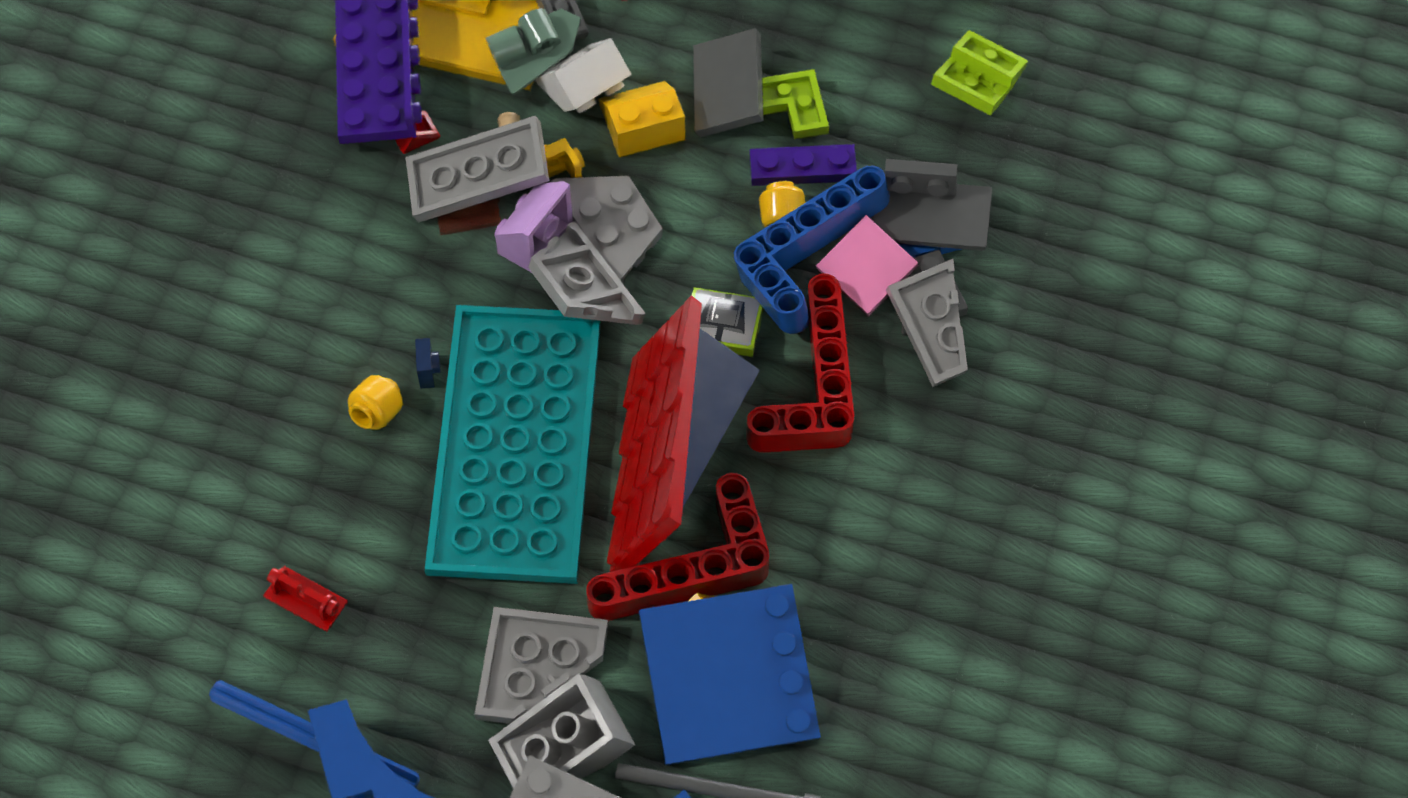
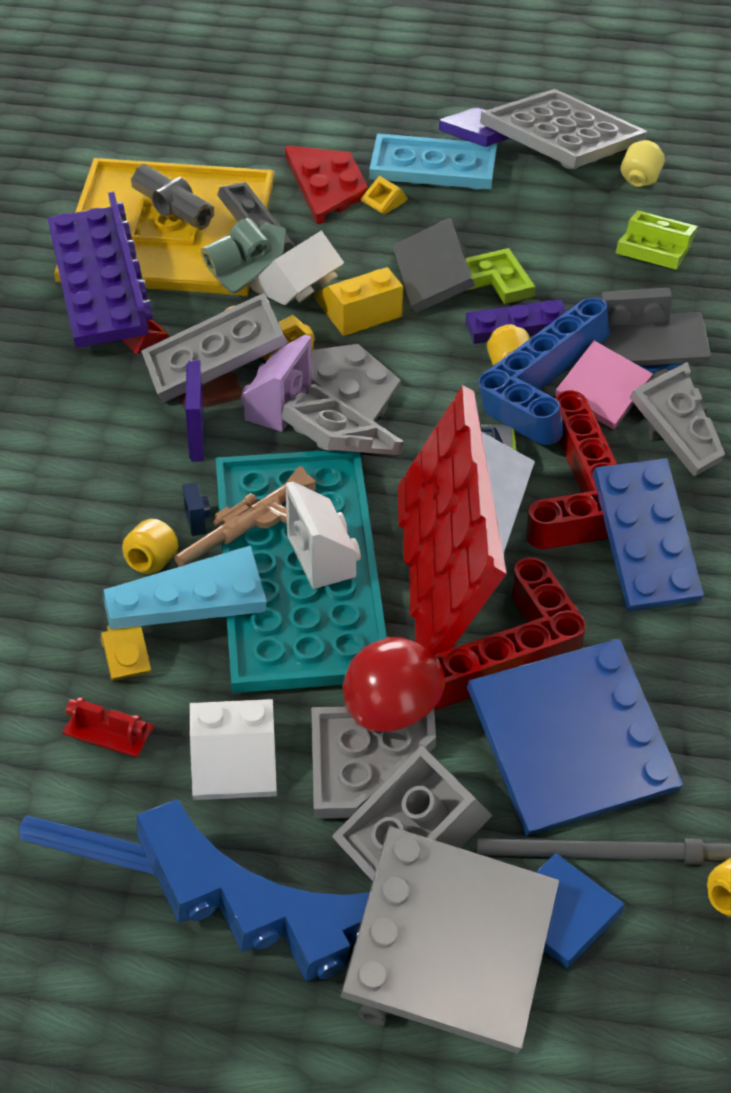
camera: 10 degrees left, 15 degrees down
none -> yellow bracket [100,626,151,681]
none -> medium azure wing [104,545,267,629]
none -> medium nougat piece [174,466,316,567]
none -> dark purple tile [185,360,204,462]
none -> white slope [190,699,277,800]
none -> white slope [286,481,361,589]
none -> red cylinder [342,637,446,732]
none -> blue plate [593,458,704,611]

